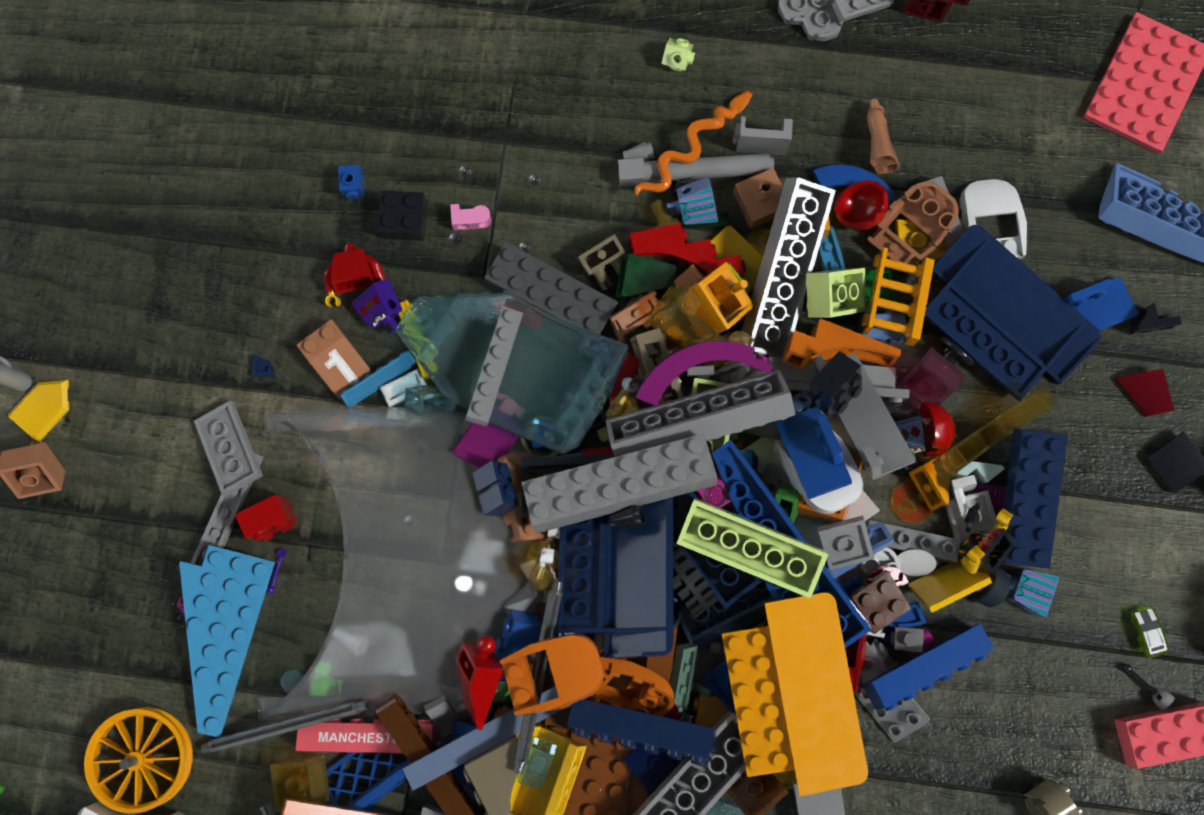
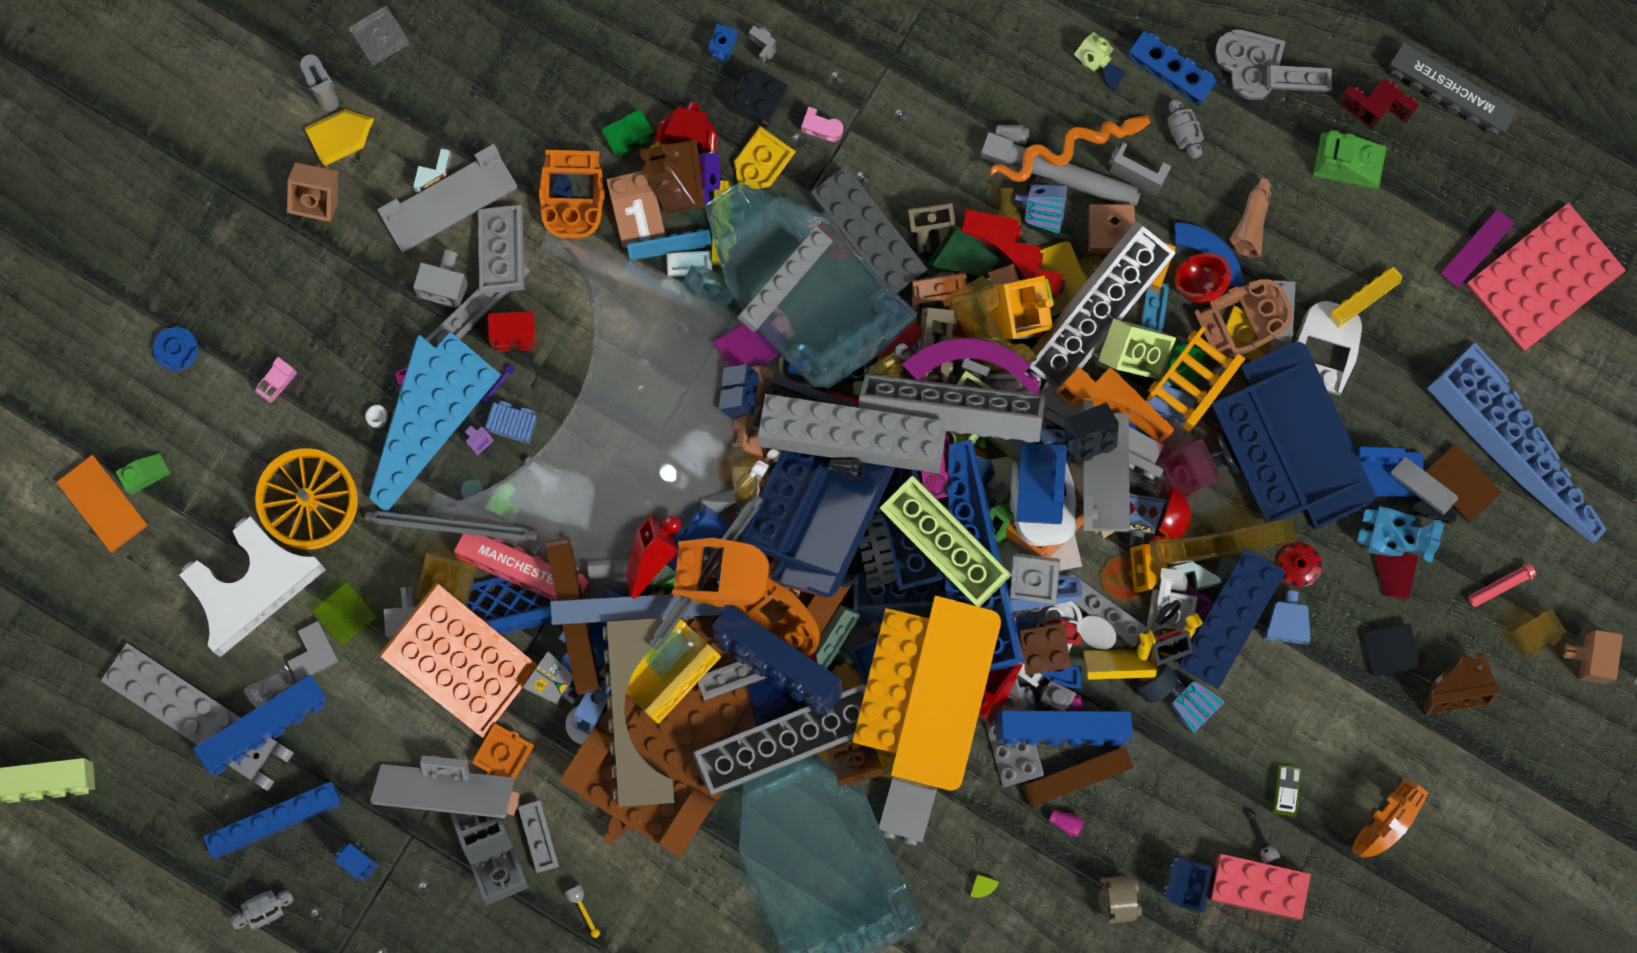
camera: 15 degrees right, 0 degrees up
none -> bright pink leg [255,357,297,403]
none -> clear plate [349,6,410,66]
none -> white tile [365,405,389,428]
none -> light grey bracket [377,144,517,253]
none -> light aqua slope [413,149,452,193]
none -> light grey brick [413,250,468,309]
none -> medium lavender tile [465,426,494,456]
none -> medium blue brick [485,401,537,444]
none -> orange slope [539,150,604,239]
none -> green brick [602,110,654,157]
none -> reddish brown piece [640,140,705,214]
none -> light grey plate [697,662,767,700]
none -> yellow tile [734,127,796,192]
none -> light grey bracket [749,26,777,63]
none -> reddish brown beam [1022,747,1134,808]
none -> dark pink cone [1049,809,1085,837]
none -> dark blue tile [1103,63,1126,92]
none -> blue brick [1127,31,1217,107]
none -> dark blue bracket [1164,856,1216,913]
none -> light grey piece [1167,100,1204,159]
none -> medium blue torso [1264,590,1310,645]
none -> red dish [1277,543,1322,587]
none -> bright green piece [1313,130,1387,190]
none -> yellow piece [1330,267,1403,328]
none -> dark azure hips [1357,506,1444,563]
none -> light grey tile [1391,457,1458,515]
none -> reddish brown tile [1426,444,1502,523]
none -> magenta tile [1440,209,1515,289]

